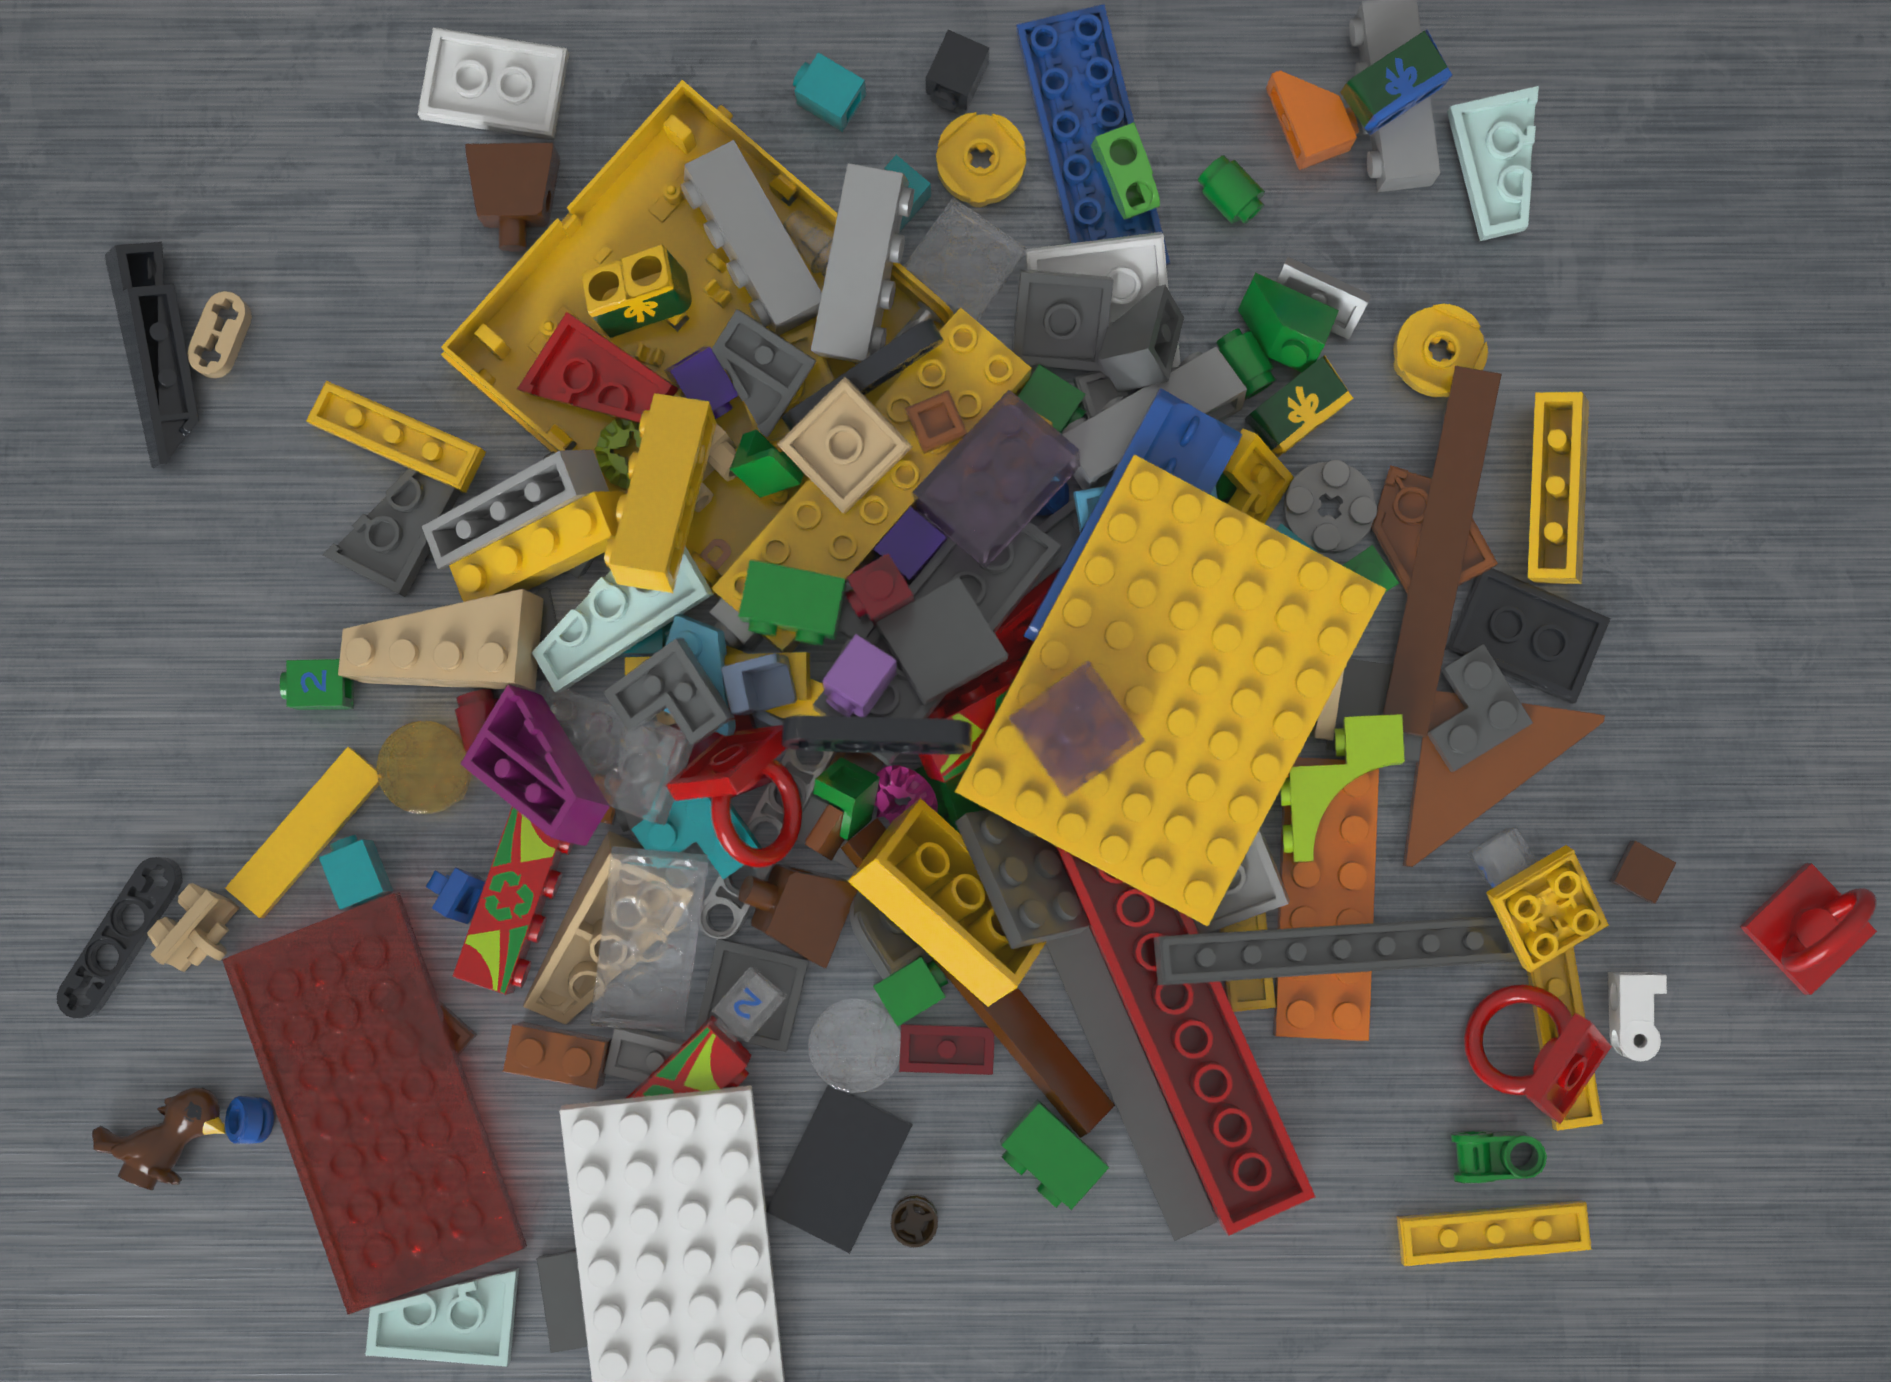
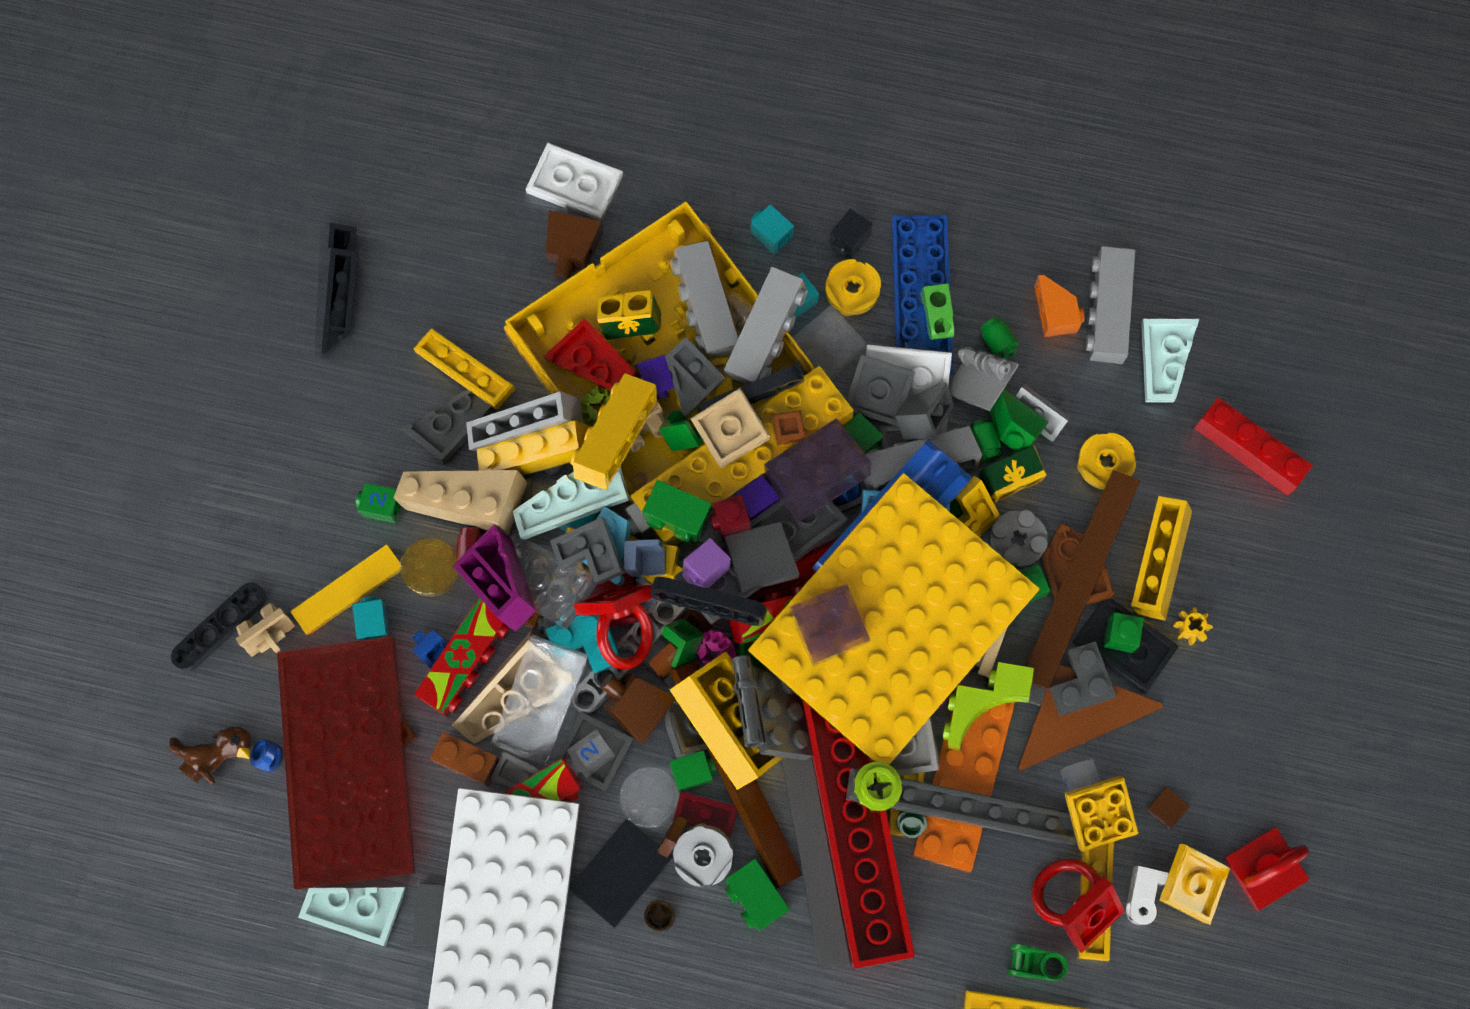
camera: 15 degrees right, 10 degrees down
tan beam [187,291,252,379] -> none
dark green piece [1340,29,1453,135] -> none
none -> reddish brown tile [658,816,687,858]
none -> light grey plate [673,823,734,886]
none -> dark grey pin [731,655,764,748]
none -> lime gear [854,762,902,811]
none -> dark green plate [897,811,927,838]
none -> light grey hinge [948,346,1019,411]
none -> green brick [1104,612,1144,653]
none -> yellow tile [1159,844,1230,925]
none -> yellow gear [1173,607,1213,645]
none -> red brick [1194,397,1313,496]

